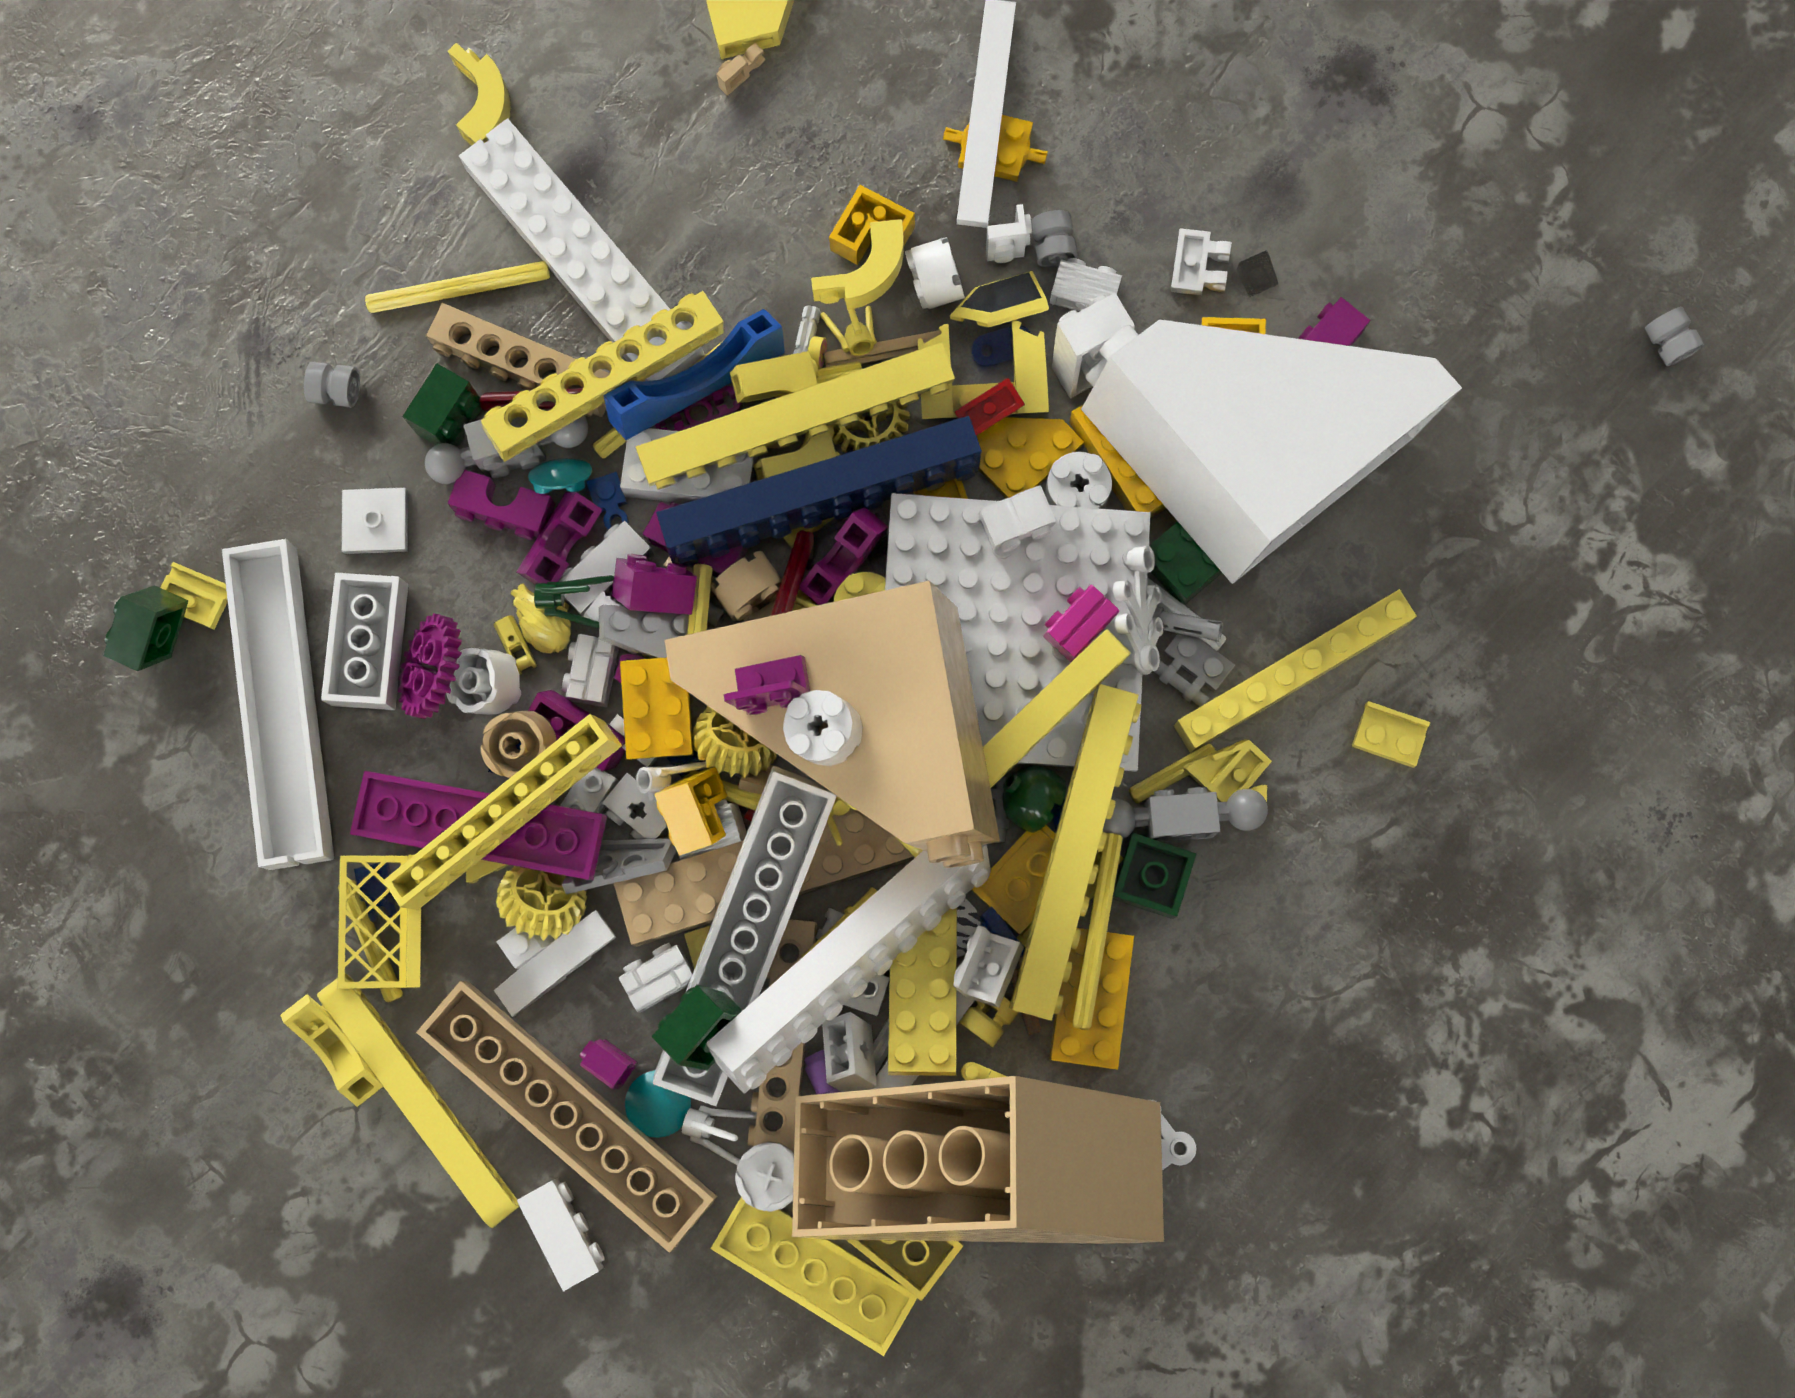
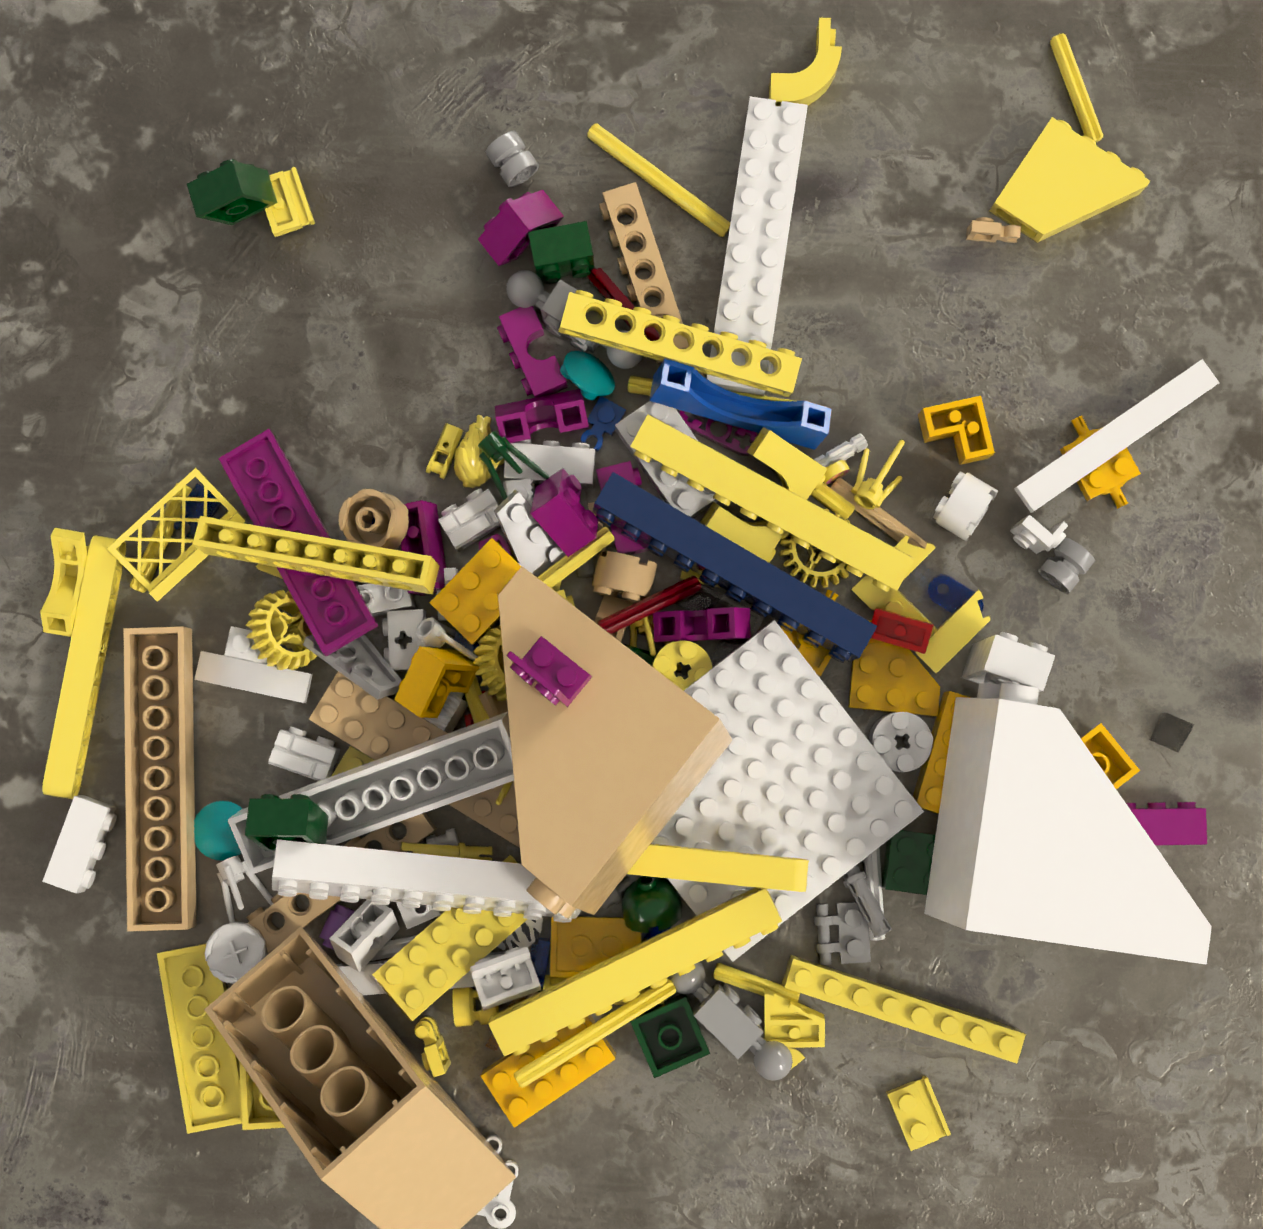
camera: 45 degrees right, 5 degrees up
white piece [222,539,334,870] -> none
white brick [321,573,408,710] -> none
white plate [342,488,408,554] -> none
magenta gear [397,613,462,719] -> none
white brick [446,648,521,715] -> none
magenta brick [579,1039,638,1090] -> none
white brick [783,690,863,766] -> none
light yellow arch [811,219,904,310] -> none
tile [950,271,1049,328] -> none
white brick [978,485,1056,552] -> none
dark pink brick [1043,585,1120,662] -> none
white brick [1050,258,1122,311] -> none
white plant [1113,546,1163,675] -> none
white plate [1171,228,1232,295] -> none
none -> magenta brick [478,190,564,266]

